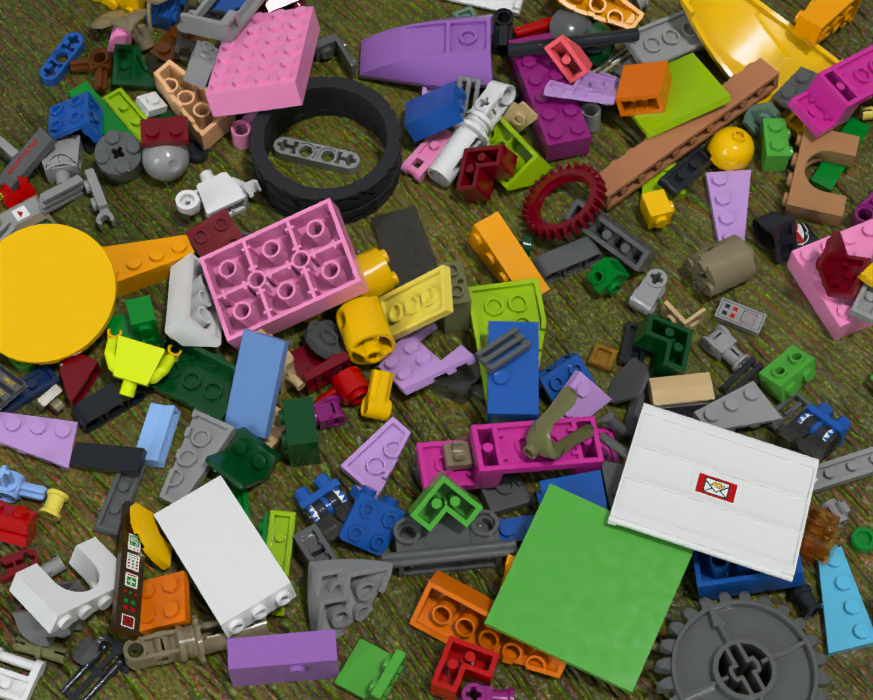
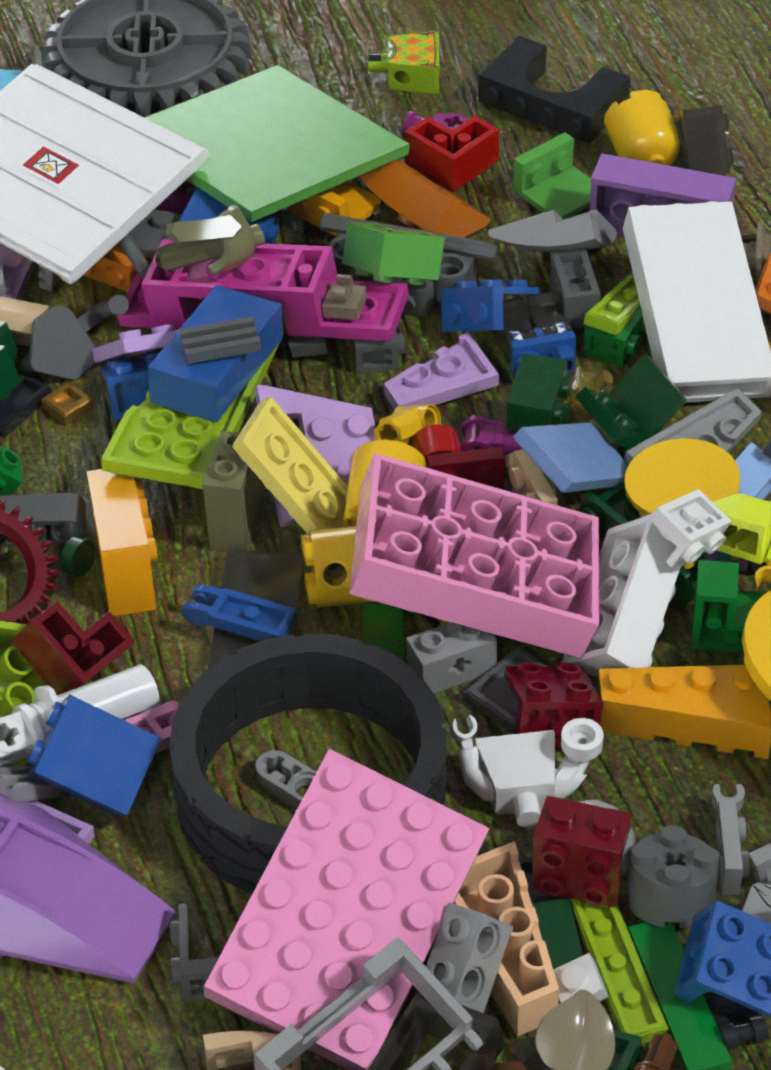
camera: 155 degrees left, 15 degrees down
none -> blue hinge [180,584,297,641]
none -> clear yellow piece [565,368,613,410]
none -> yellow tile [625,438,741,517]
none -> white bracket [649,489,732,568]

